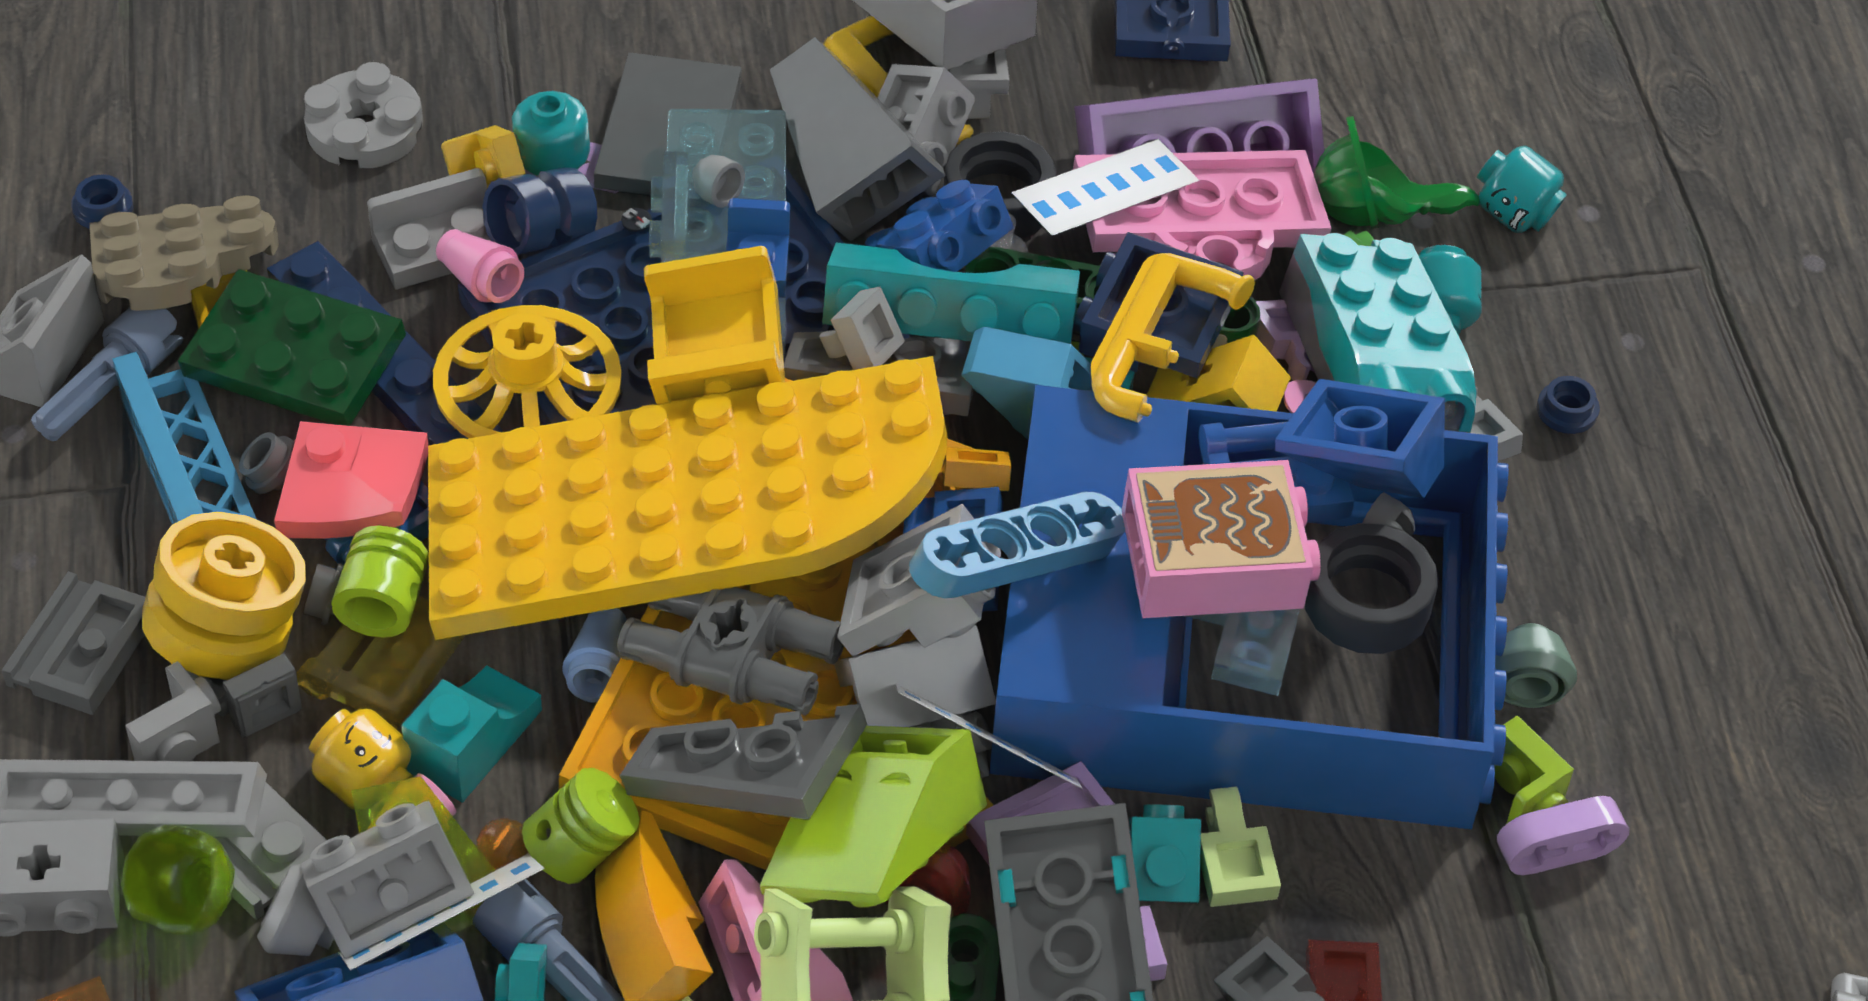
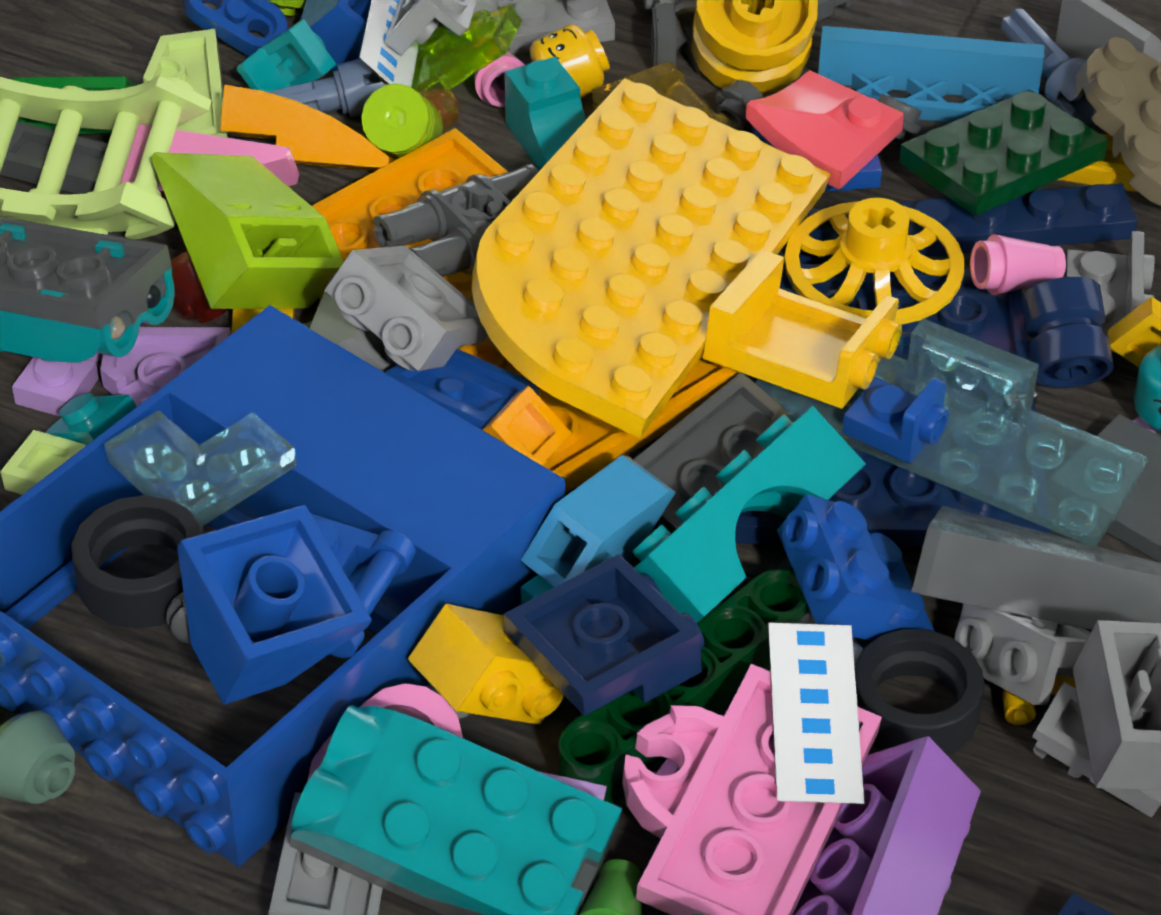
camera: 125 degrees right, 5 degrees down
lime piece [331,525,429,638] -> none
dark grey wing [620,704,867,820] -> none
light grey hinge [692,155,745,208] -> none
light grey tile [819,287,905,370] -> none
white sticker [896,684,1083,789] -> none
dark azure beam [909,492,1125,599] -> none
yellow piece [1091,253,1255,423] -> none
brick [1122,460,1320,618] -> none

